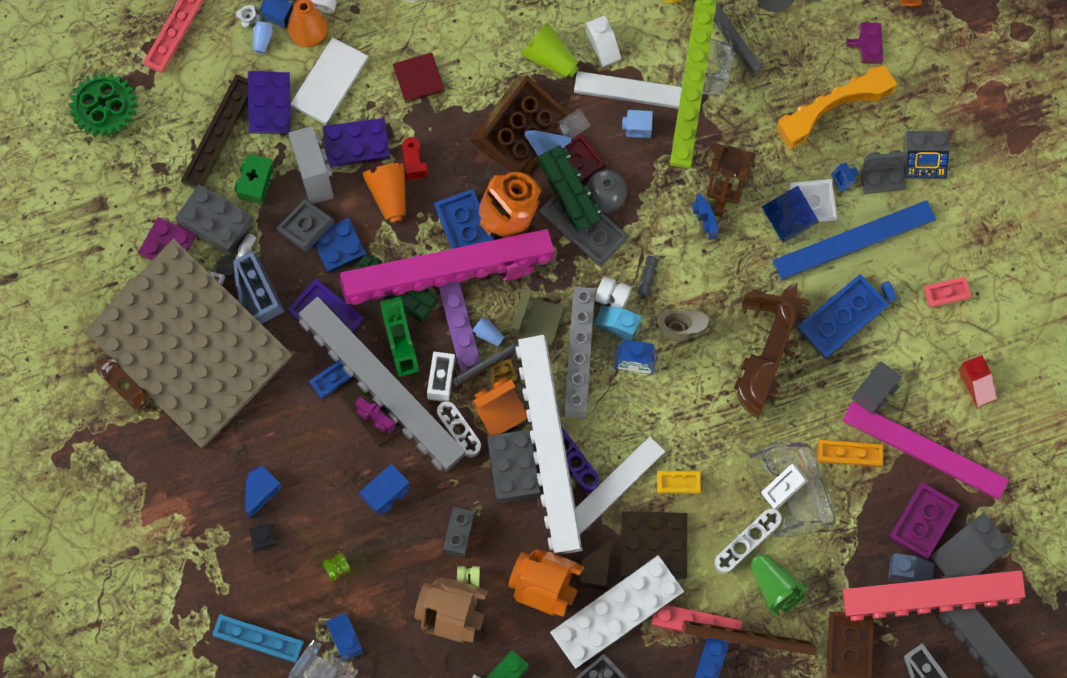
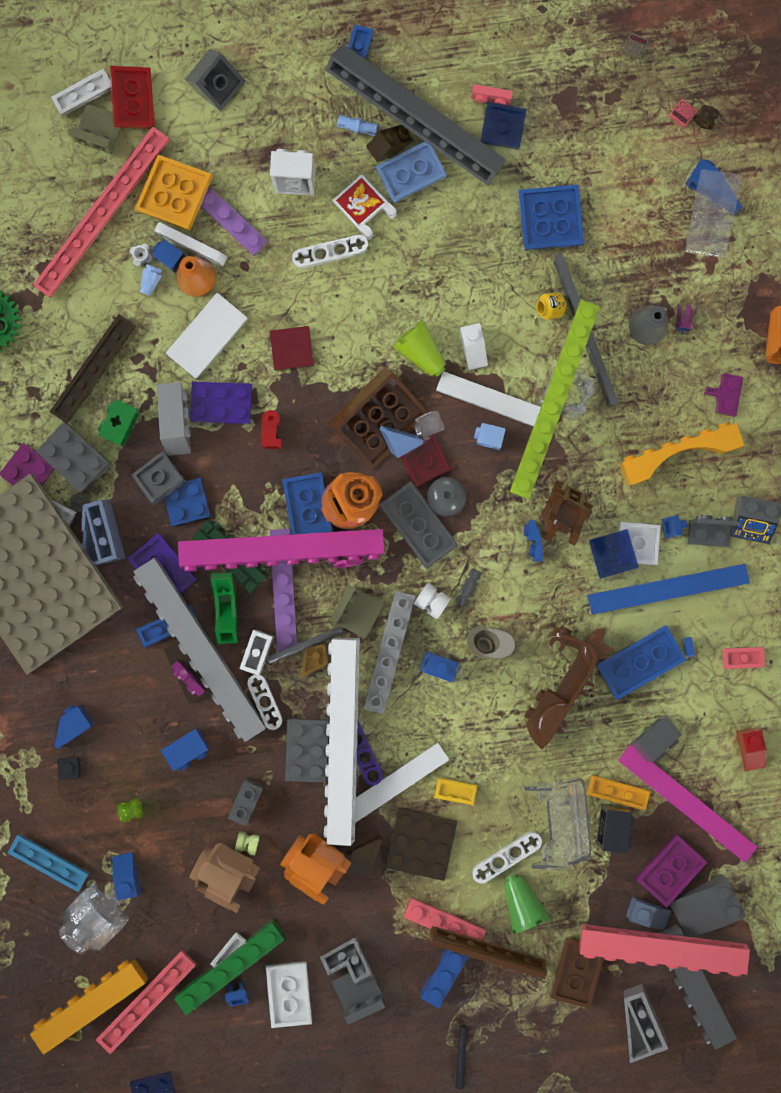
camera: 10 degrees right, 15 degrees up
white arm [236,234,256,259] -> none
dark purple plate [247,71,291,135] -> none
orange cone [363,163,406,223] -> none
orange bracket [471,378,527,435] -> none
light blue cone [472,317,505,347] -> none
dark green brick [537,145,602,233] -> none
white plate [550,556,684,669] -> none
medium azure slope [593,306,642,341] -> none
white plate [761,464,808,509] -> none
none -> black brick [597,803,634,854]

